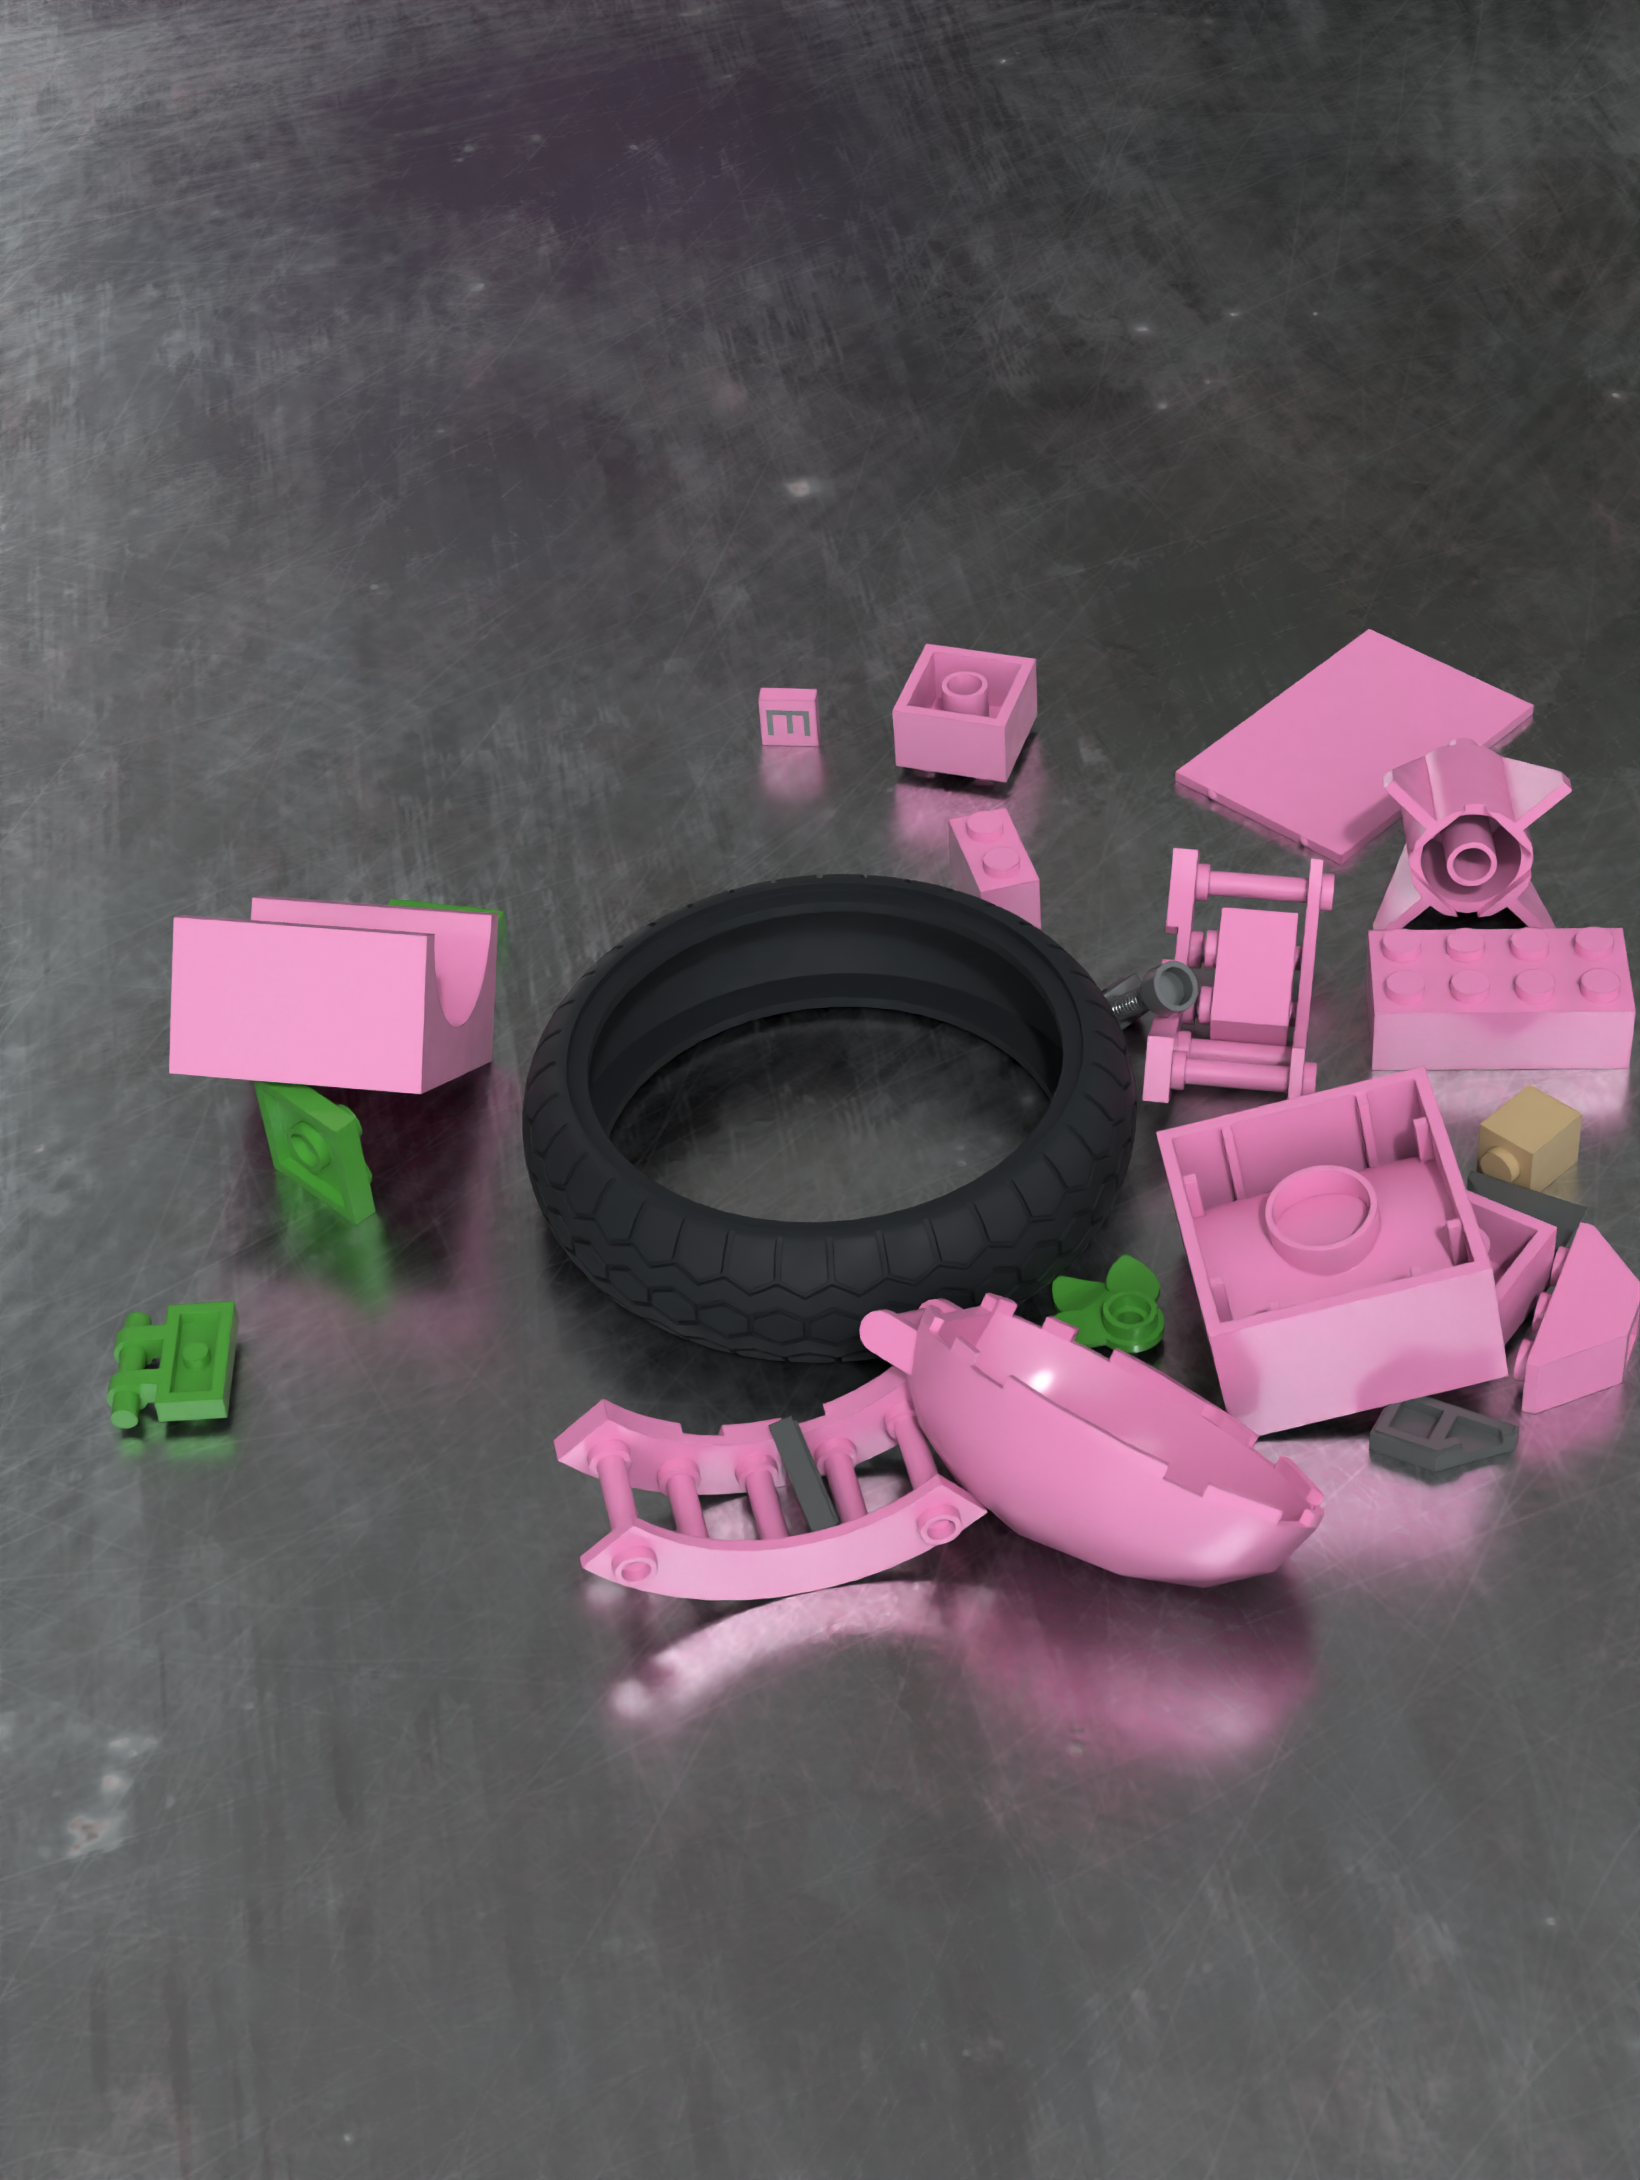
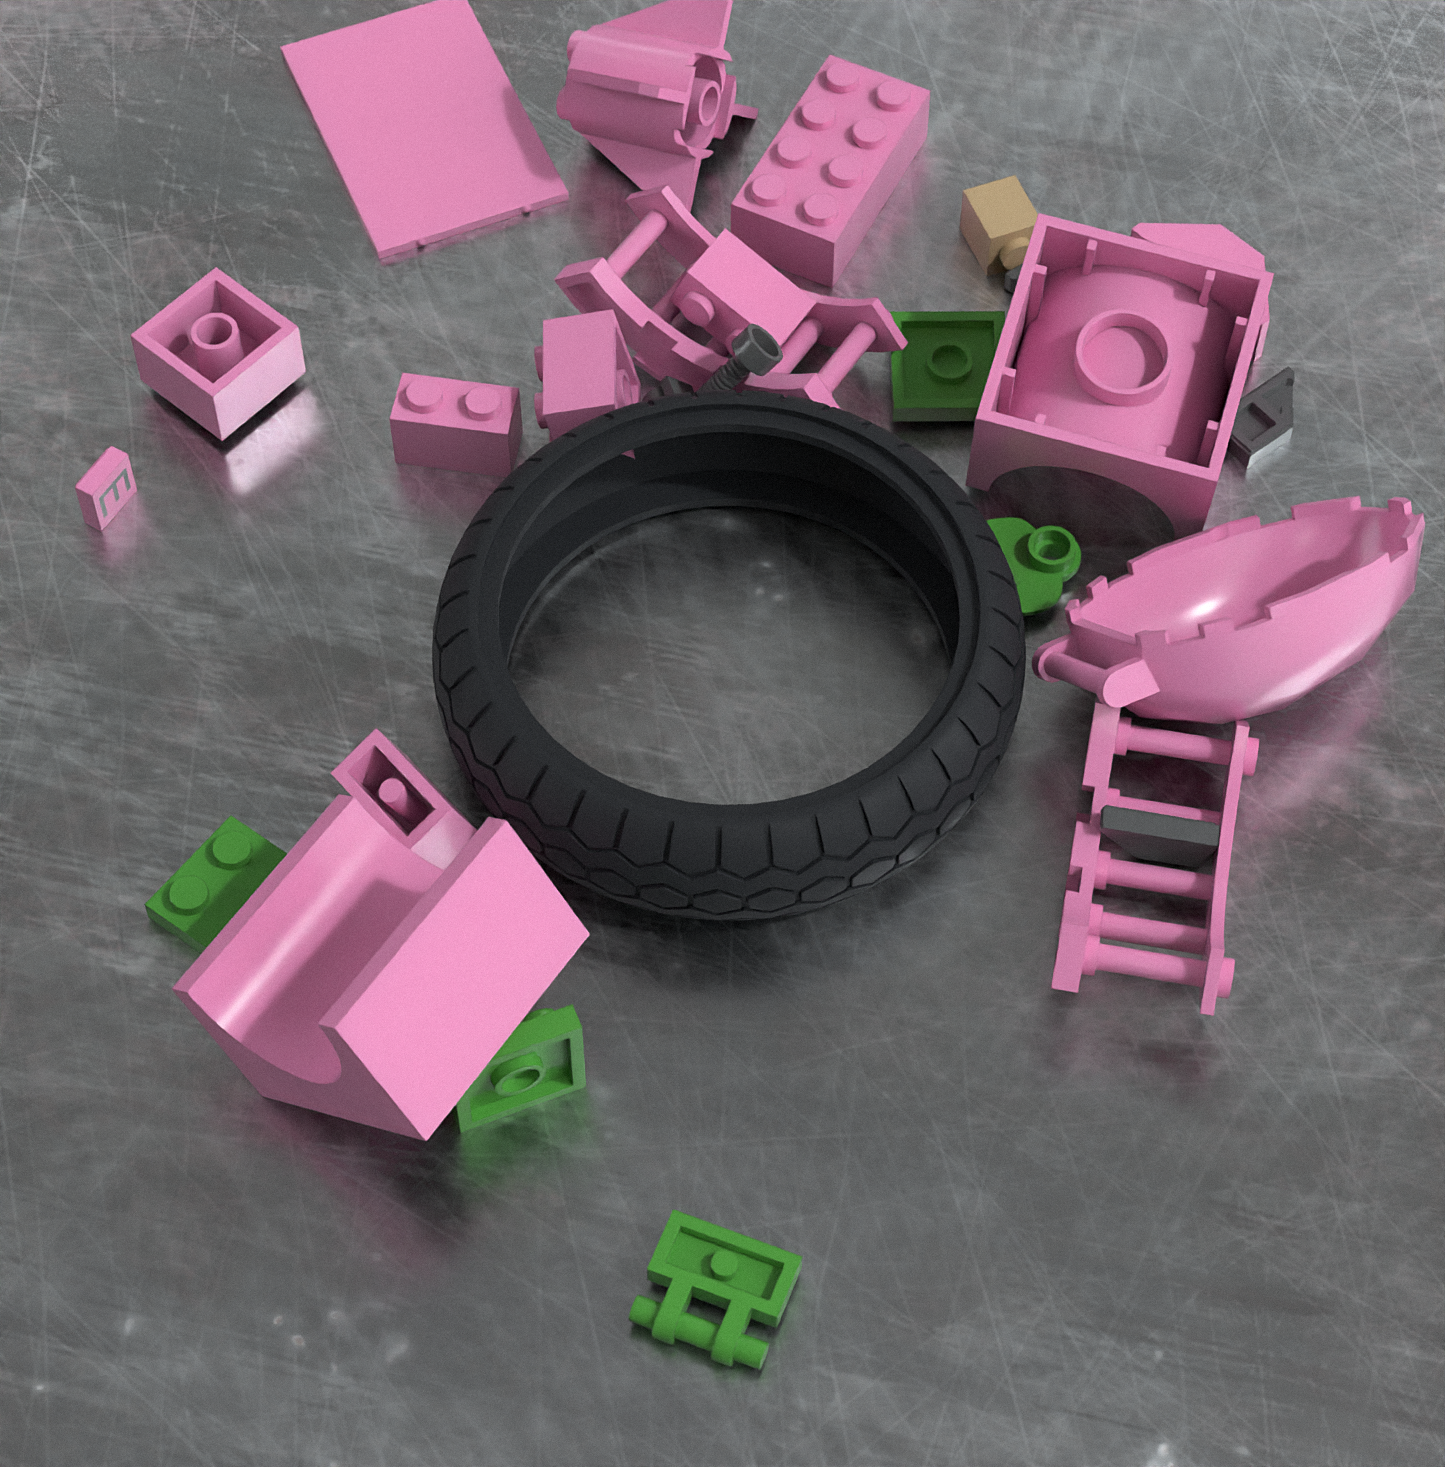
camera: 70 degrees left, 15 degrees up
none -> bright pink brick [331,728,478,870]
none -> bright pink brick [534,309,641,459]

